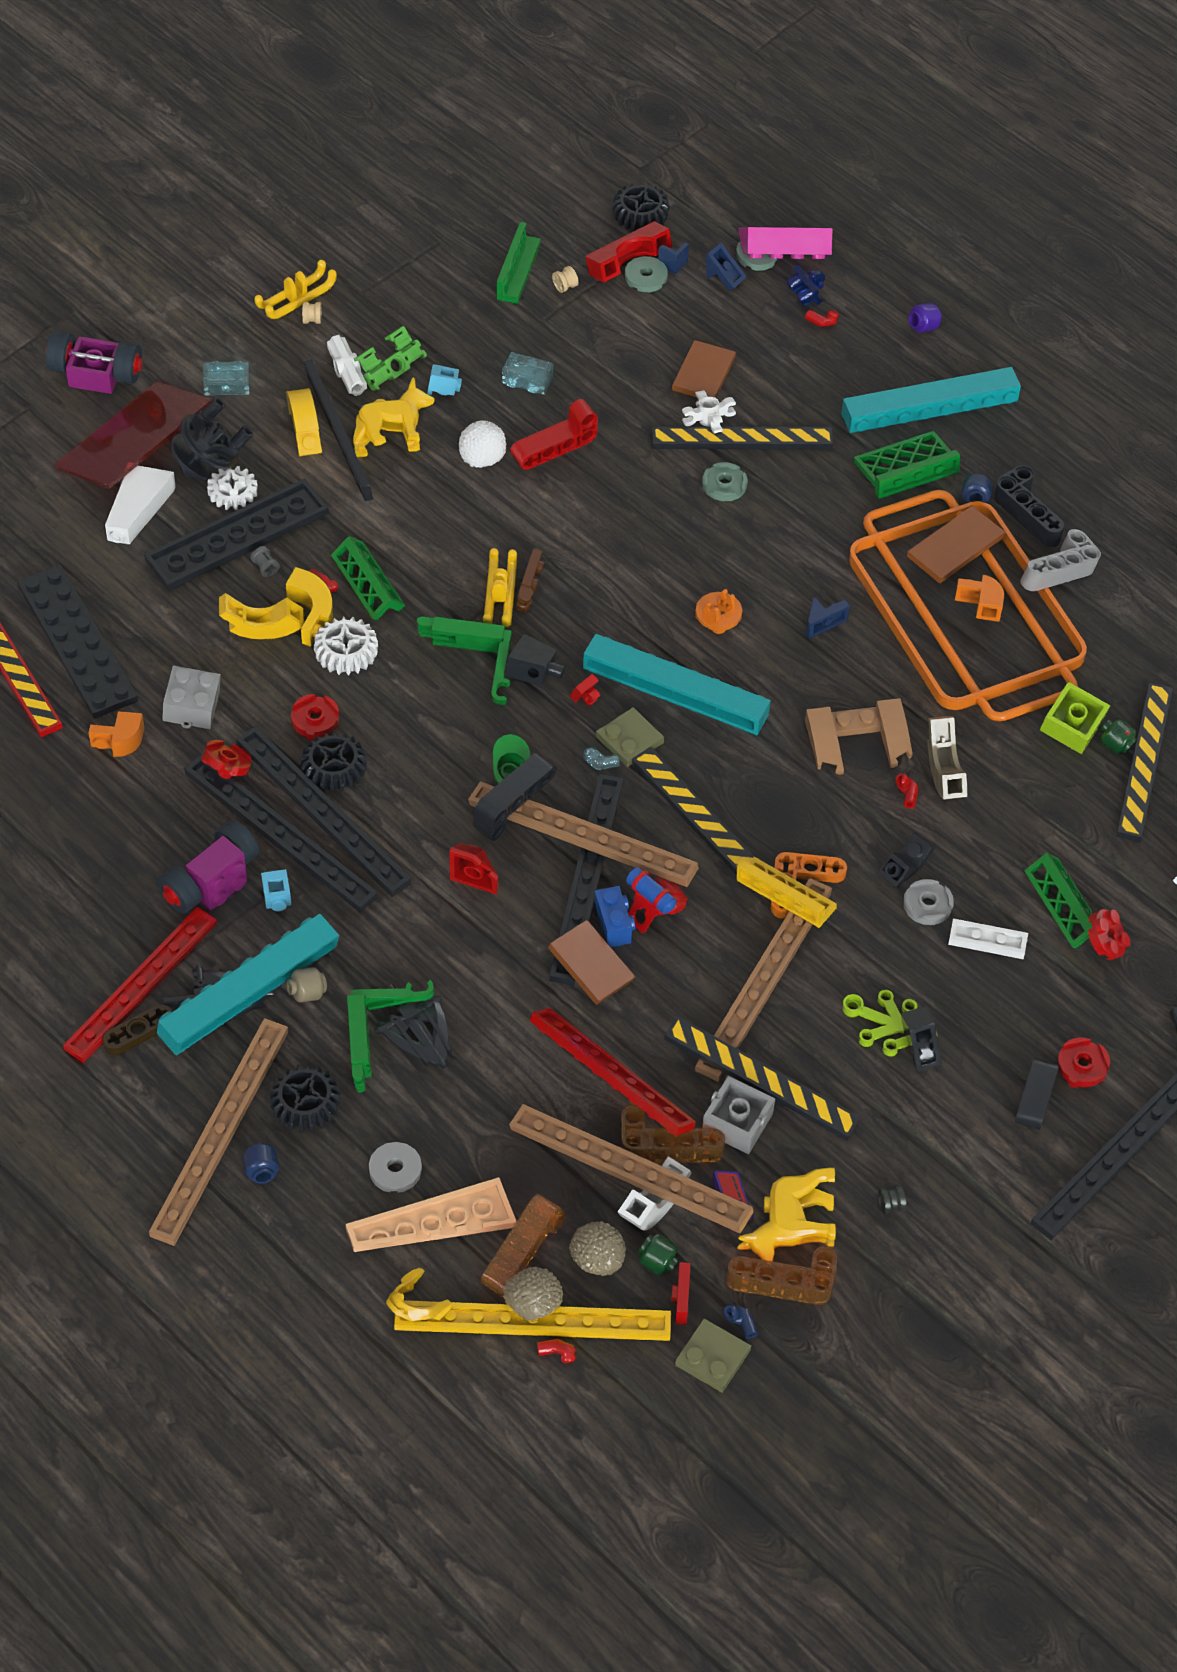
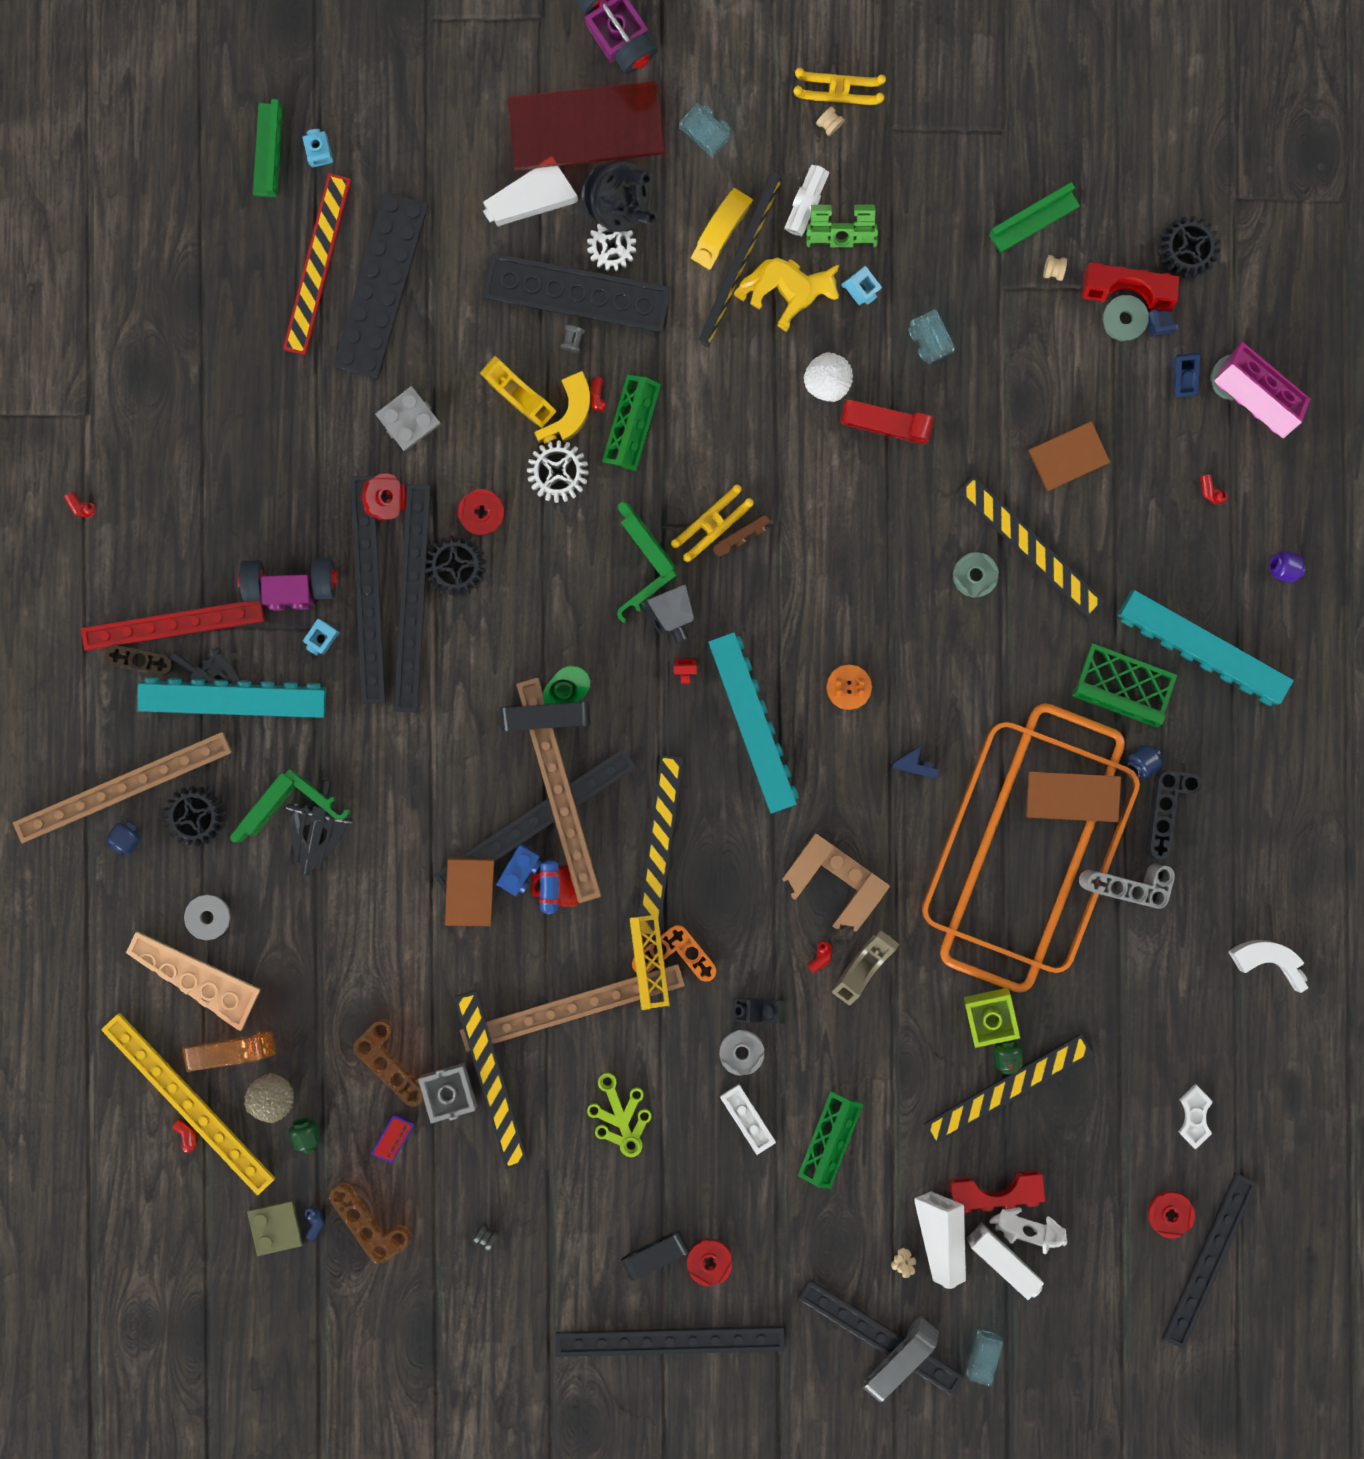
camera: 45 degrees right, 35 degrees up
orange brick [89,711,144,757] -> none
dark tan head [287,967,327,1003] -> none
yellow helmet [386,1268,452,1322] -> none
red slope [449,843,498,895] -> none
dark tan hair [503,1267,563,1321] -> none
medium nougat plate [509,1104,753,1233] -> none
red plate [530,1007,696,1136] -> none
clear light blue arm [584,747,619,770] -> none
olive plate [596,707,664,767] -> none
white arch [618,1157,691,1231] -> none
red plate [671,1262,690,1325] -> none
white pin [682,390,736,433] -> none
yellow animal [737,1168,836,1264] -> none
clear blue hips [786,265,825,306] -> none
black arch [900,1006,942,1071] -> none
orange brick [955,575,1004,622] -> none
red plate [1088,909,1130,960] -> none

